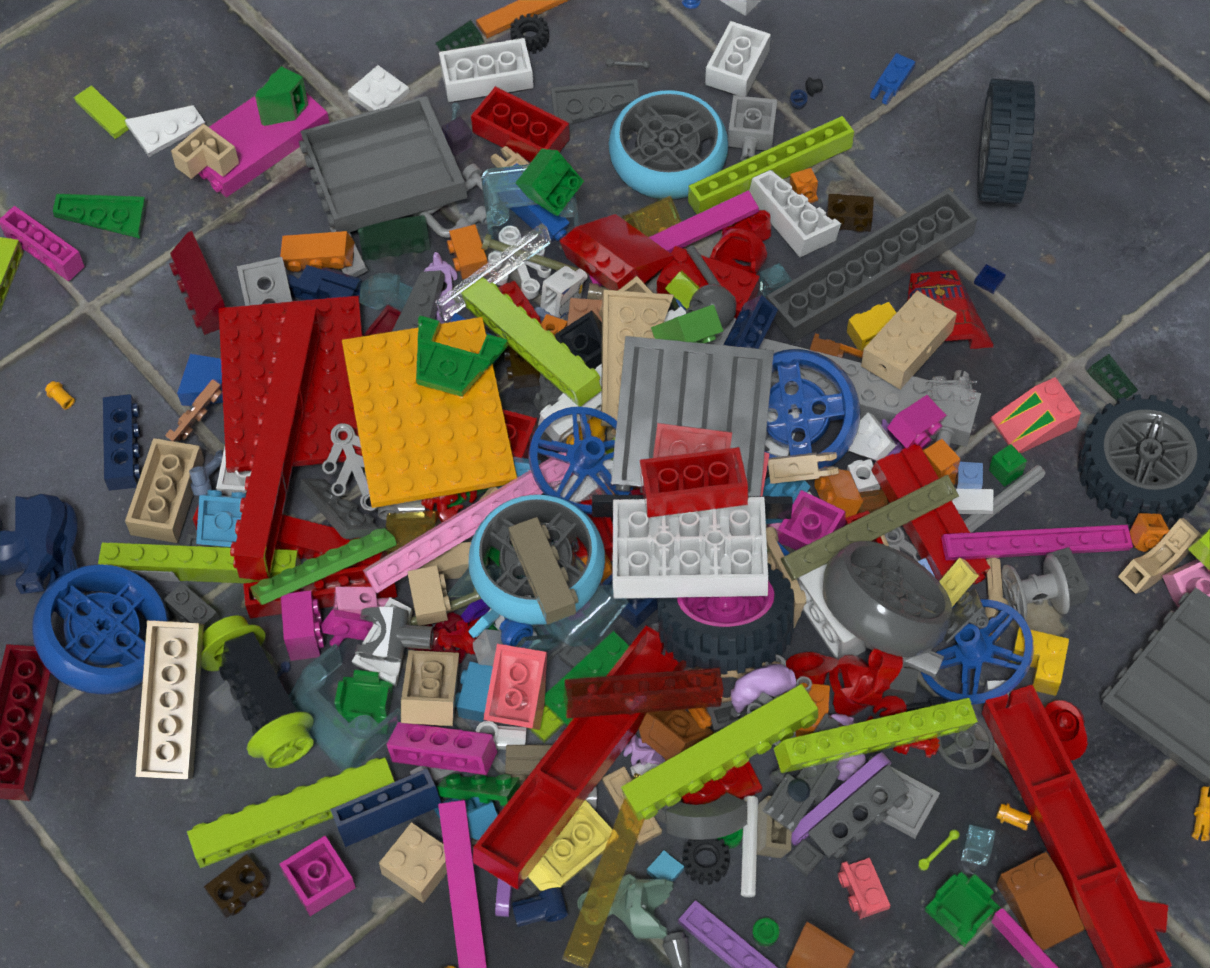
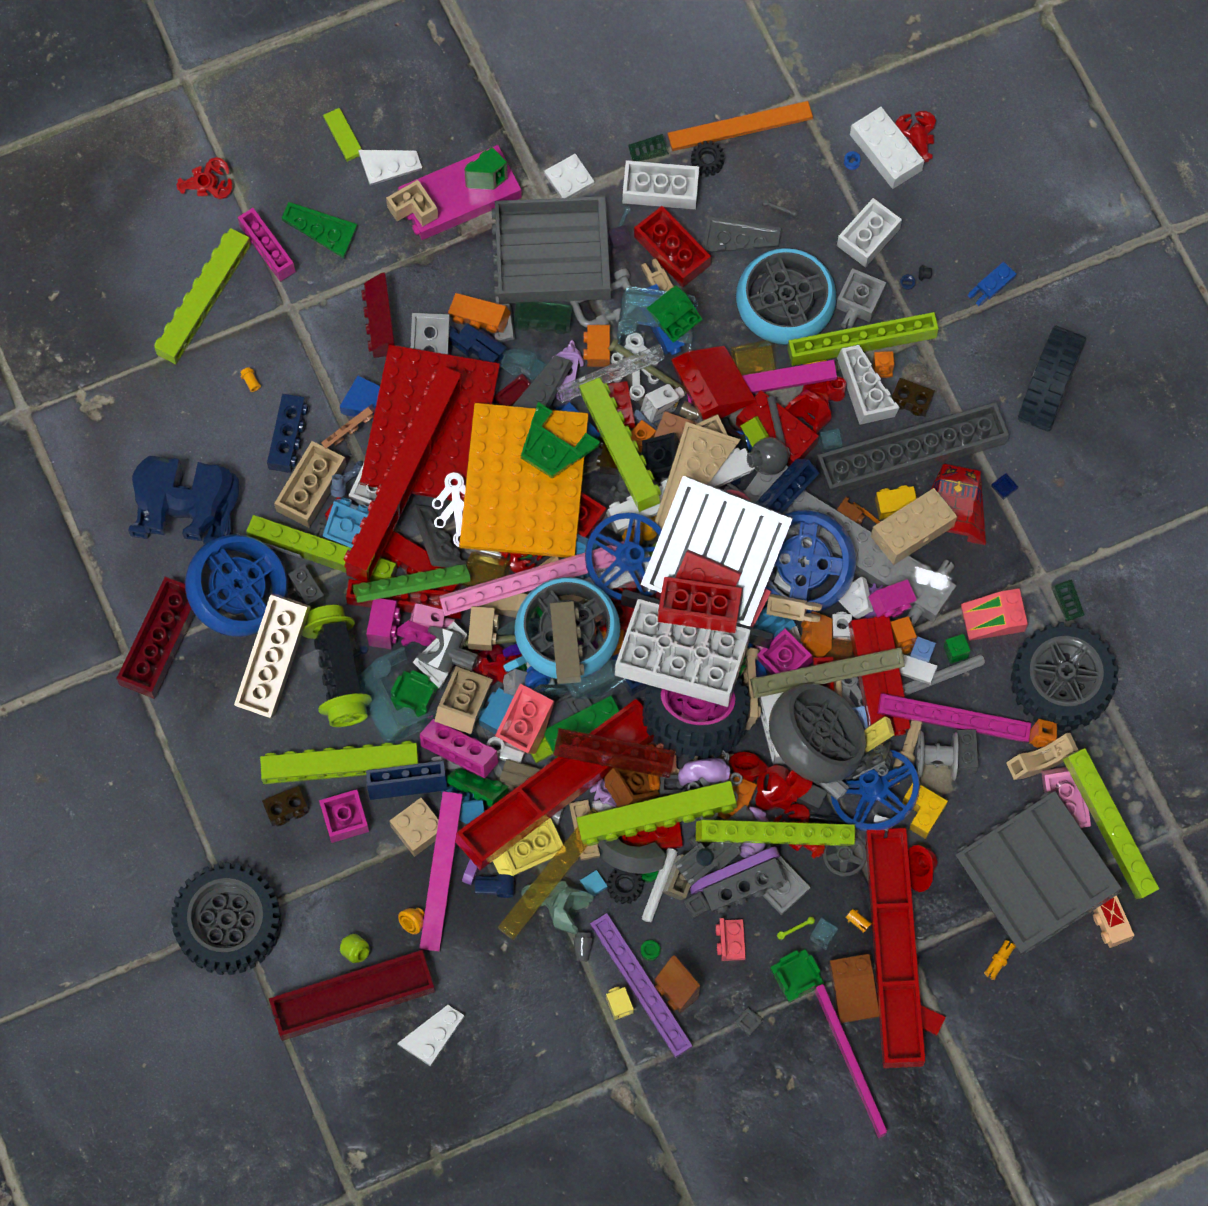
camera: 15 degrees right, 10 degrees up
bright green brick [651,304,723,343] -> none

